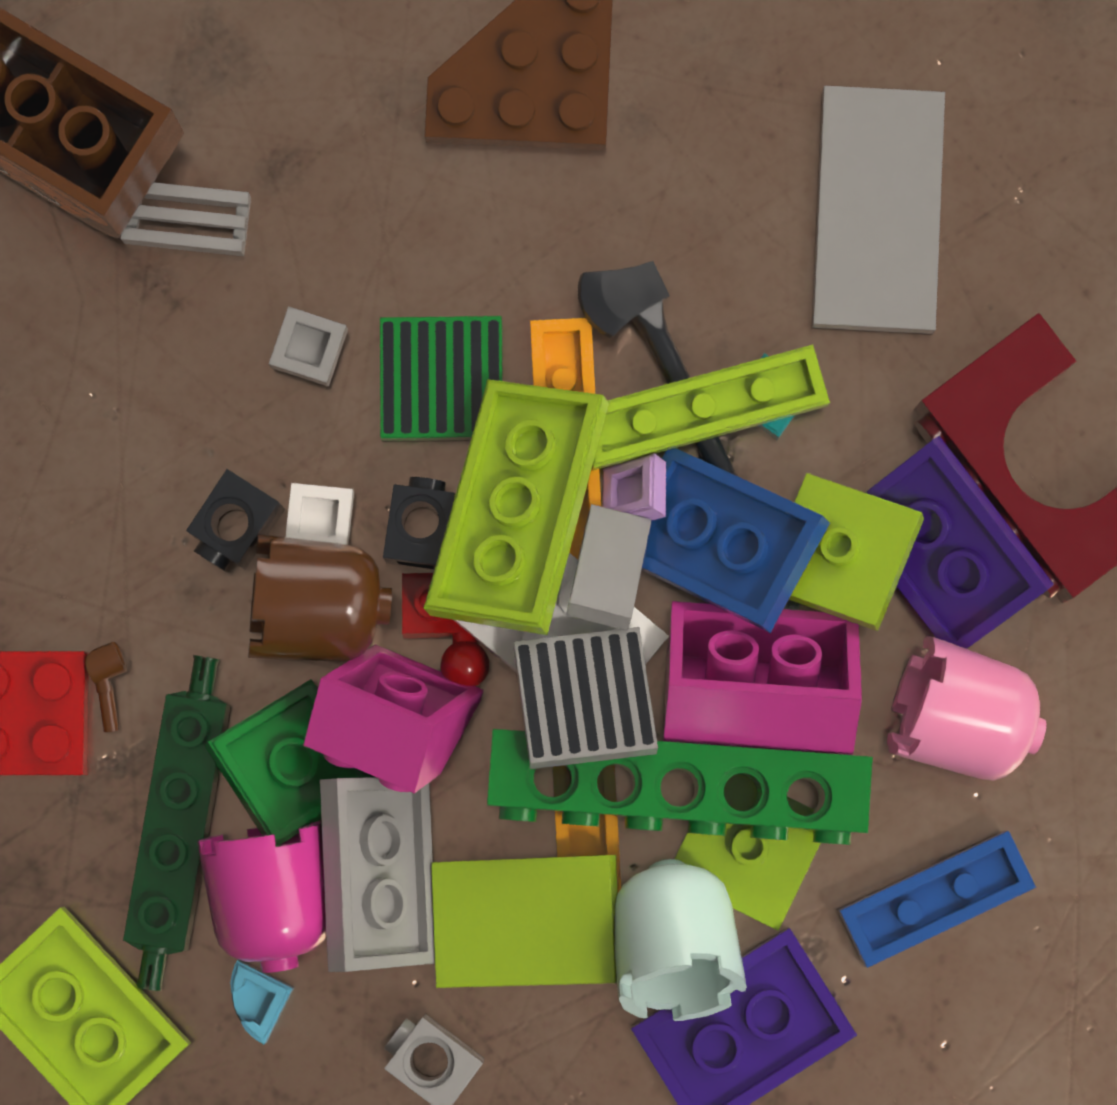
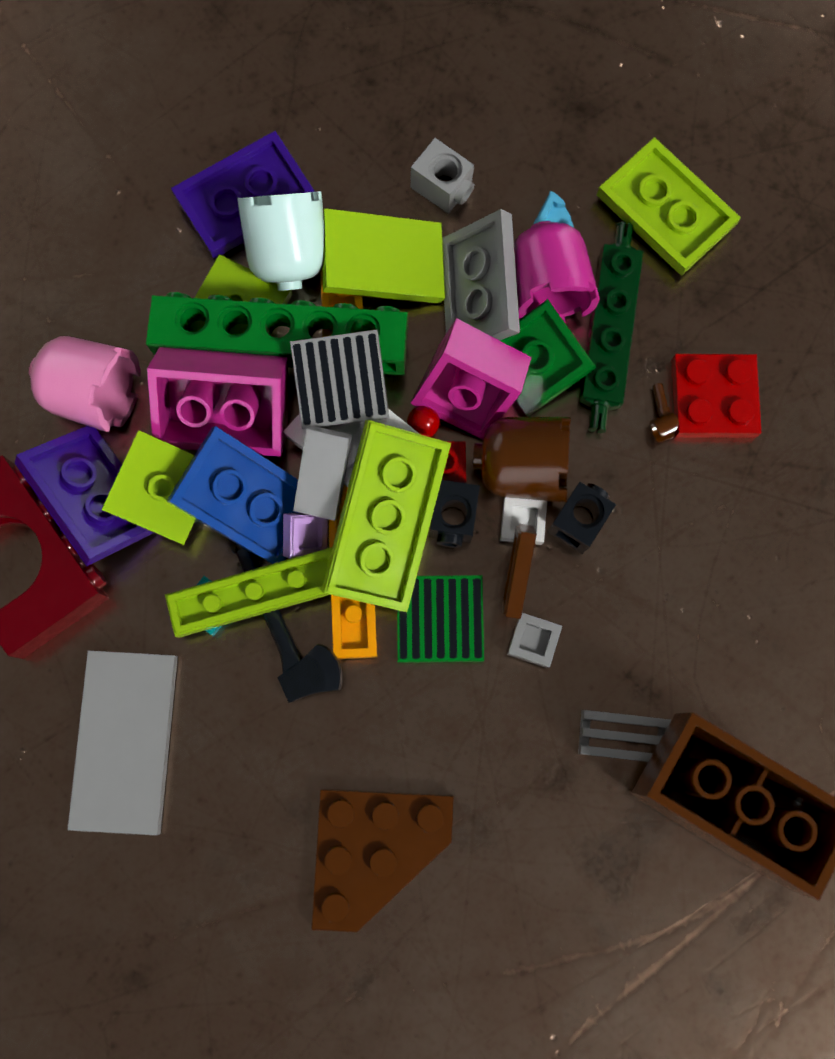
camera: 175 degrees right, 5 degrees down
blue plate [838,831,1036,968] -> none
none -> reddish brown tile [502,523,537,619]

